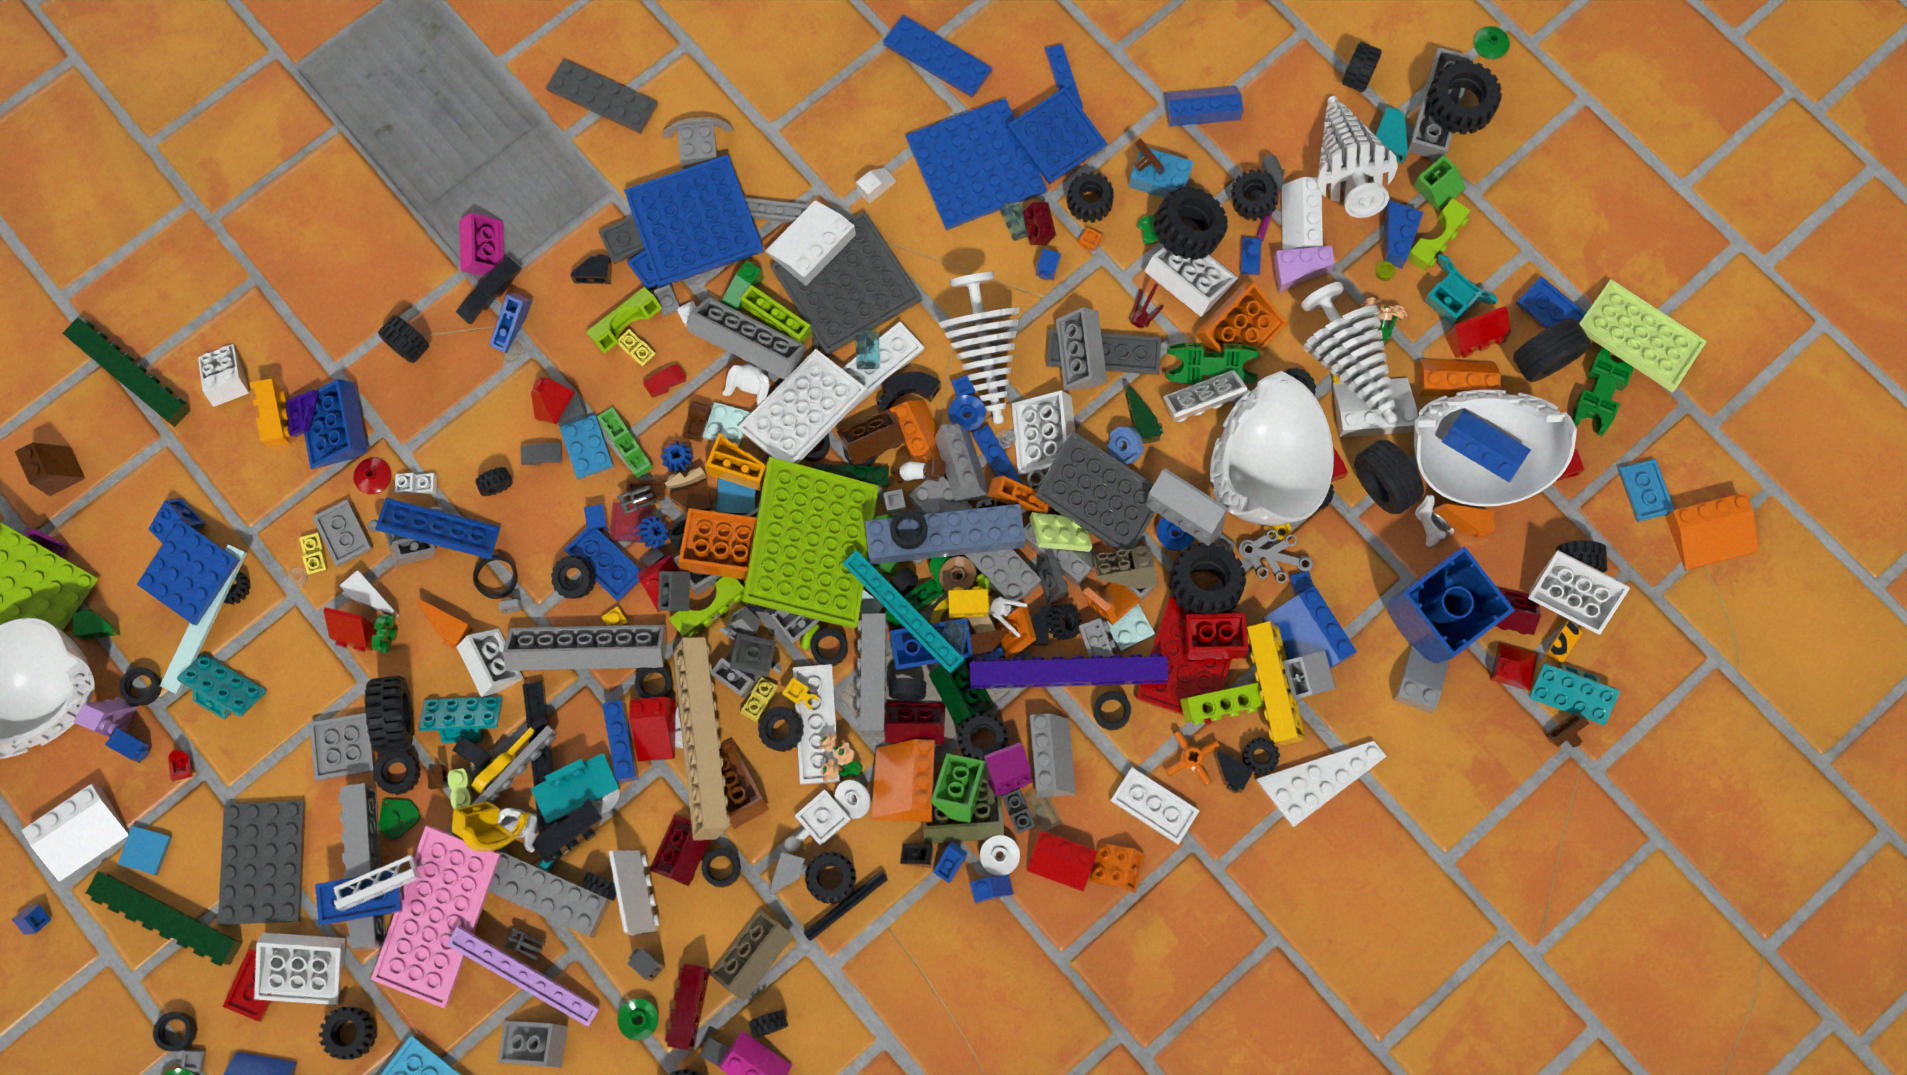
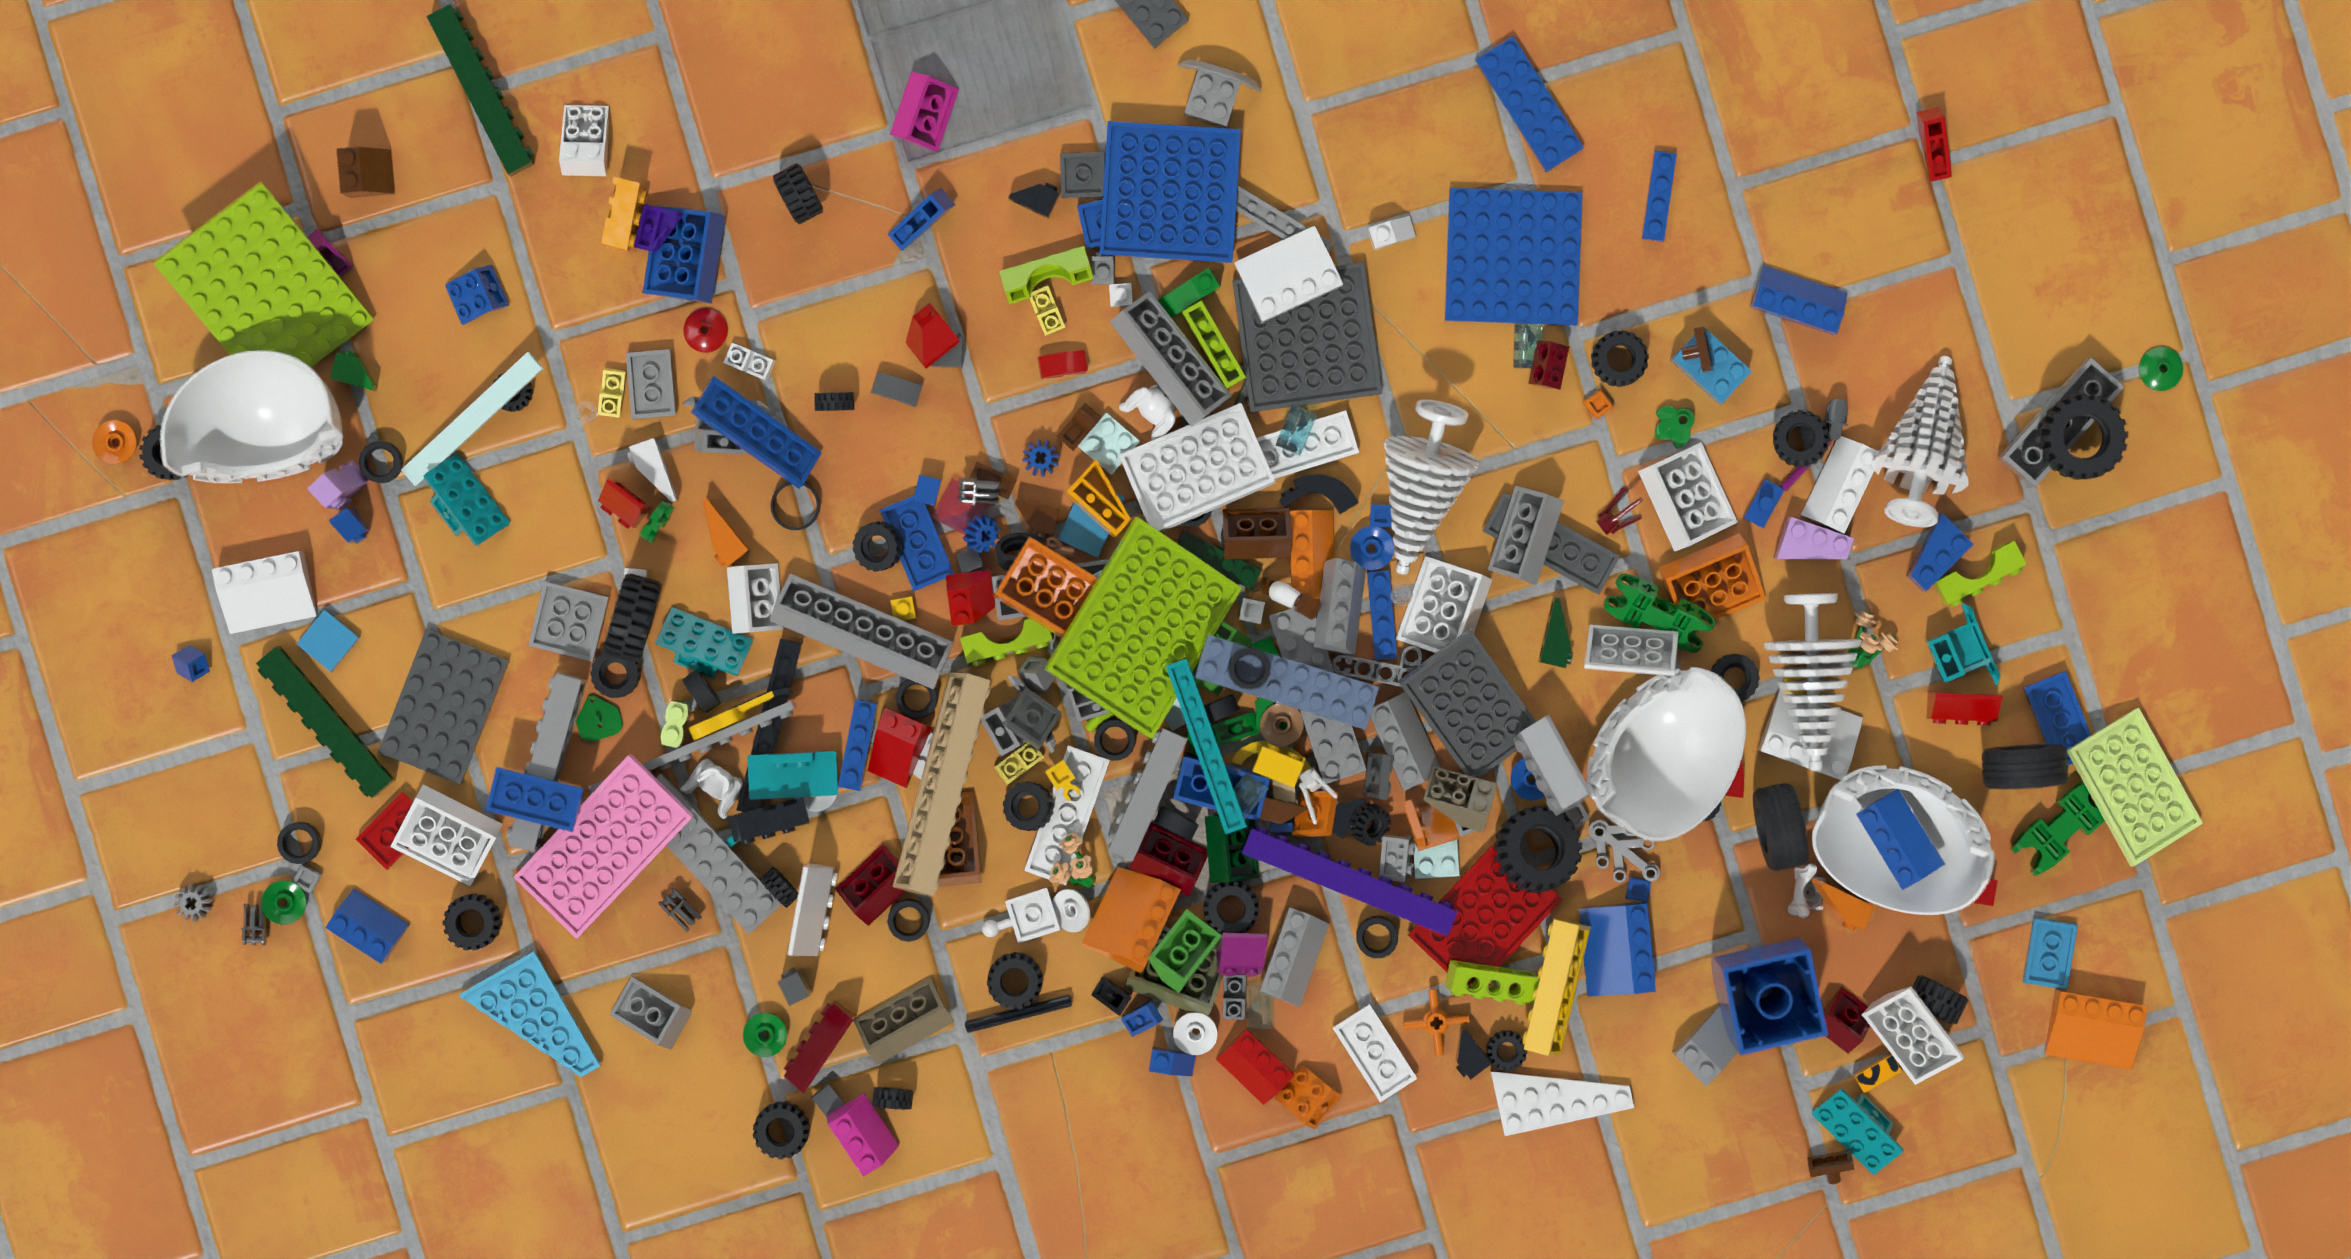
camera: 20 degrees right, 15 degrees up
blue plate [136,520,240,626] -> none
red plate [168,749,193,781] -> none
white fence [334,855,420,911] -> none
reddish brown bracket [427,764,449,790] -> none
lavender plate [446,925,600,1027] -> none
yellow piece [452,801,530,852] -> none
black slope [456,257,522,324] -> none
light grey plate [498,597,523,614] -> none
dark azure plate [559,415,614,480] -> none
bright green slope [597,407,653,478] -> none
dark grey brick [658,571,690,611] -> none
tan slope [665,467,707,492] -> none
light grey slope [770,852,807,895] -> none
lime arm [976,573,990,592] -> none
orange slope [987,476,1049,514] -> none
blue plate [1007,87,1108,185] -> none
yellowish green plate [1029,513,1093,552] -> none
blue brick [1036,248,1061,281] -> none
medium blue plate [1107,427,1144,465] -> none
black tyre [1153,187,1228,260] -> none
red slope [1185,613,1248,660] -> none
light grey slope [1283,650,1336,700] -> none
black tyre [1342,41,1382,93] -> none
teal slope [1376,107,1408,164] -> none
clear neon green tile [1376,261,1395,281] -> none
bright green slope [1413,155,1466,212] -> none
orange slope [1419,359,1501,397] -> none
red slope [1490,643,1538,691] -> none

